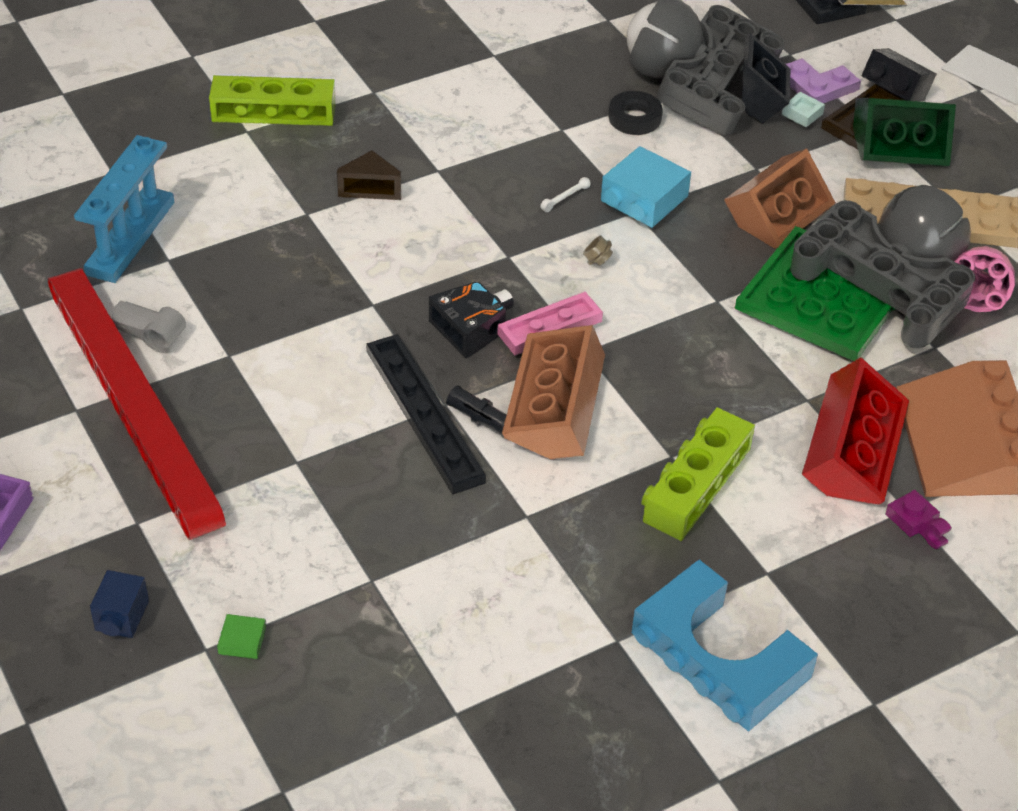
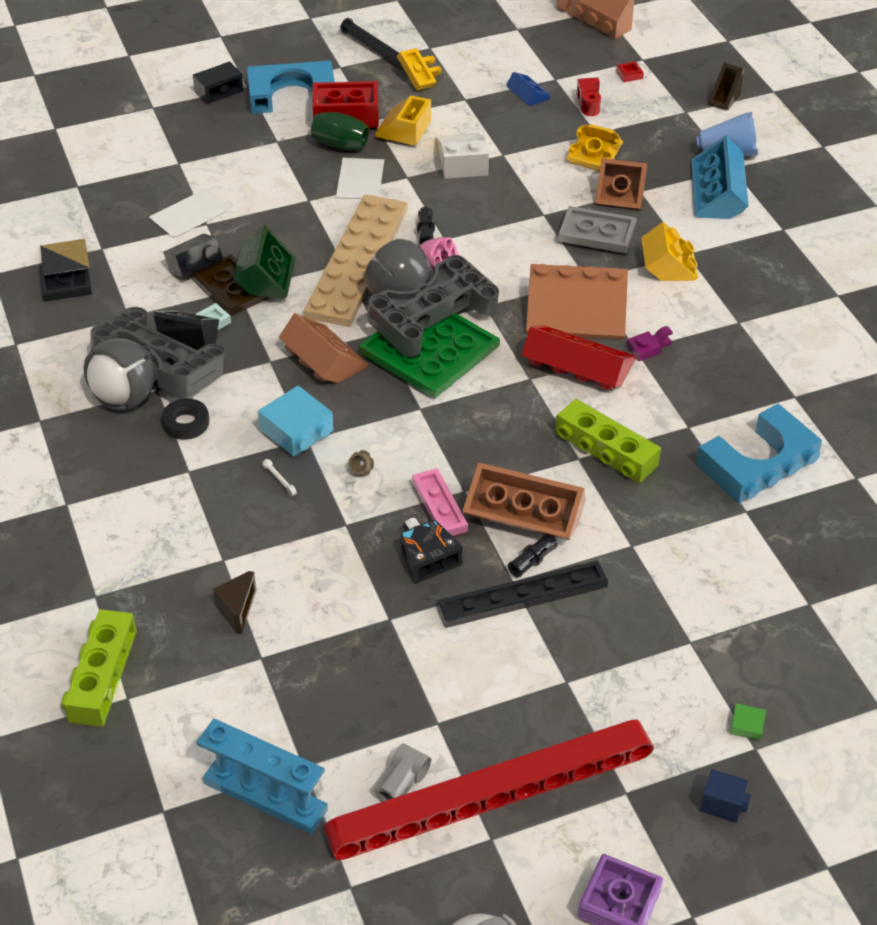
camera: 80 degrees left, 0 degrees up
lavender plate [786,58,861,103] -> none

